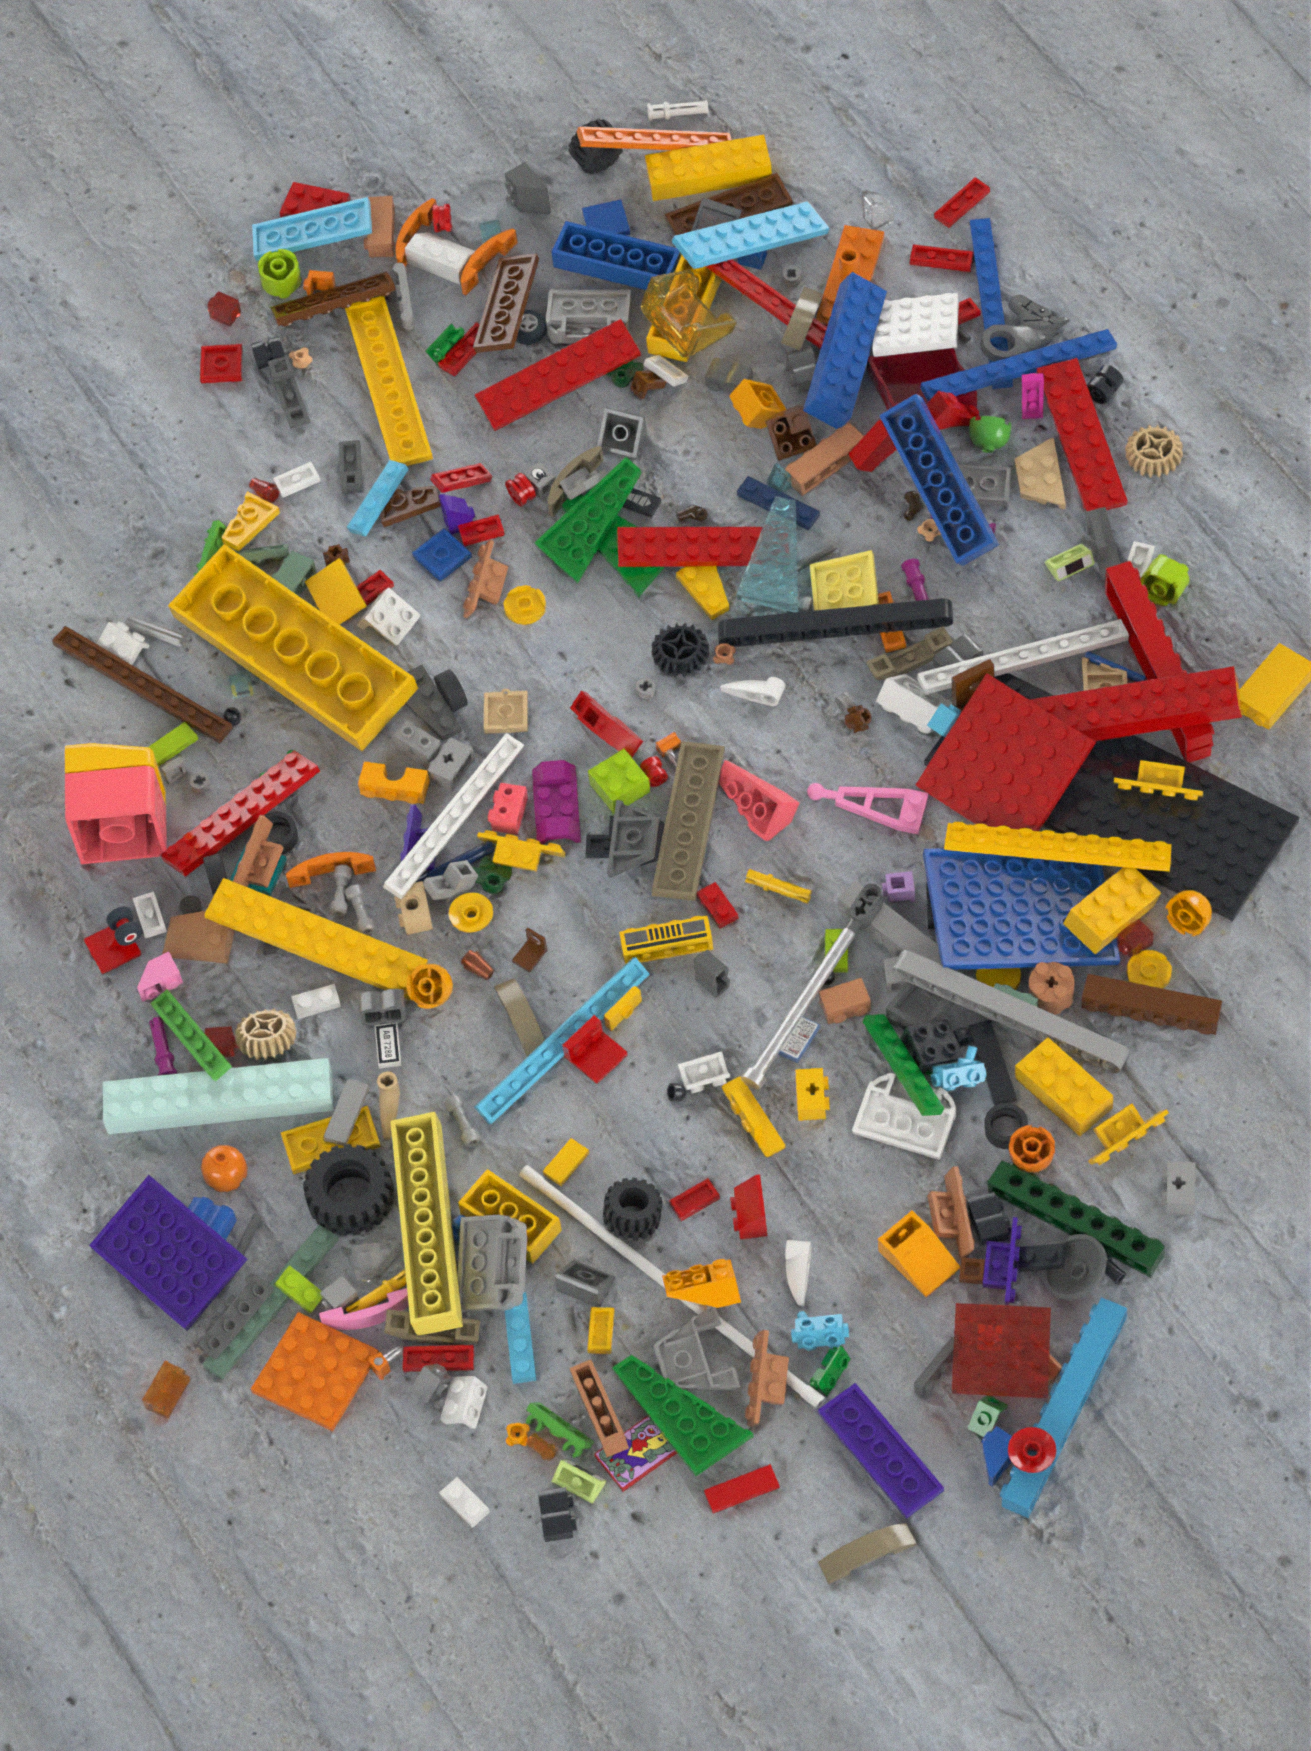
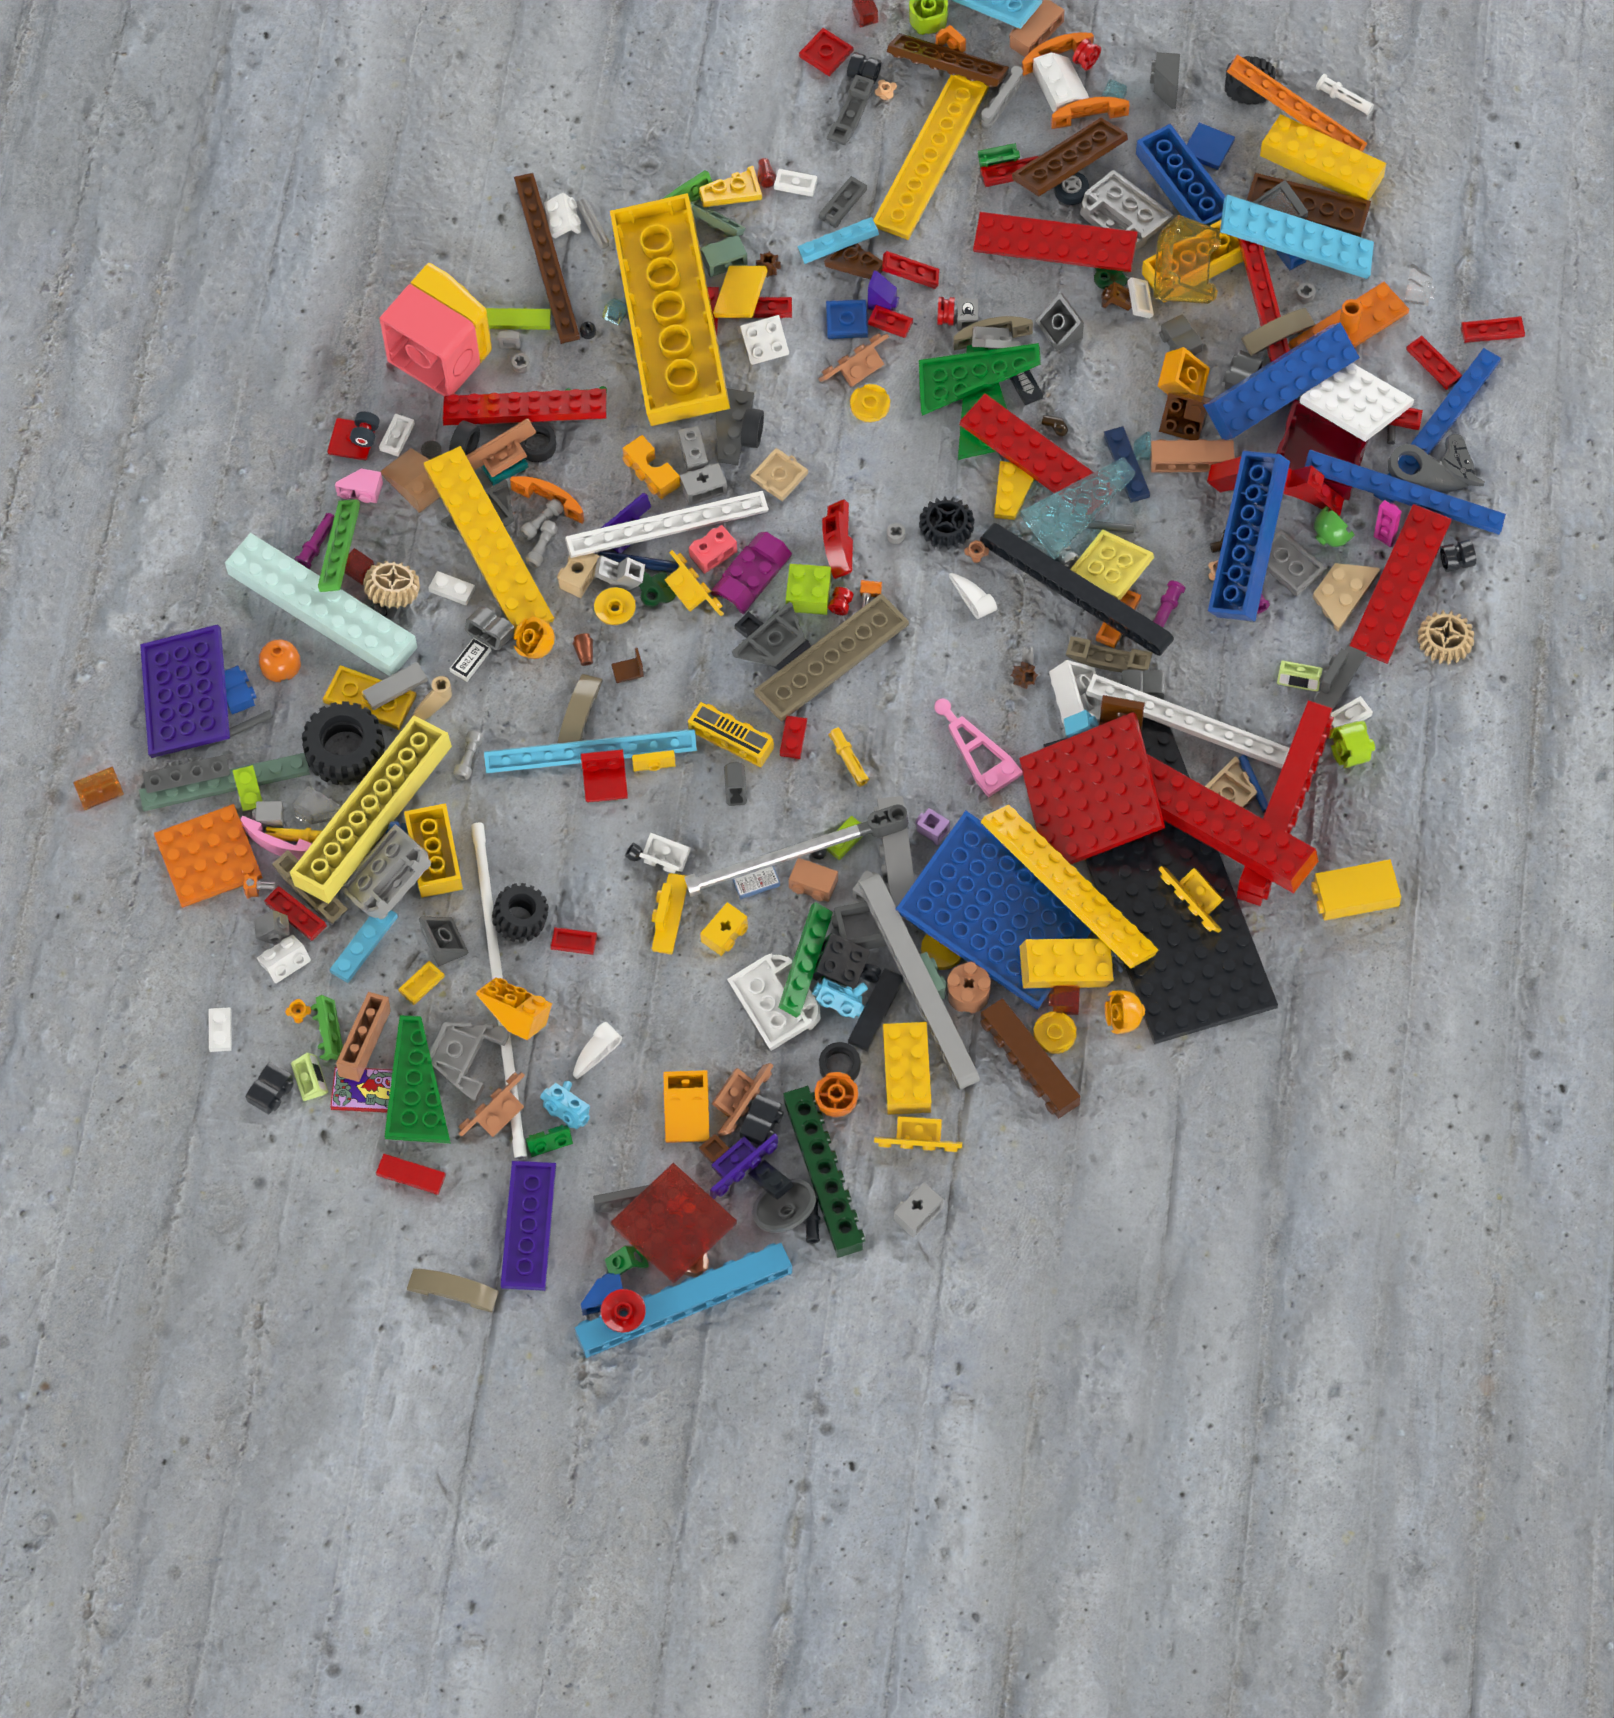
camera: 35 degrees right, 5 degrees up
clear orange pin [526,1433,557,1461] -> none
yellow tile [543,1138,589,1187] -> none
coral wedge [719,760,799,841] -> none
red slope [730,1174,768,1240] -> none

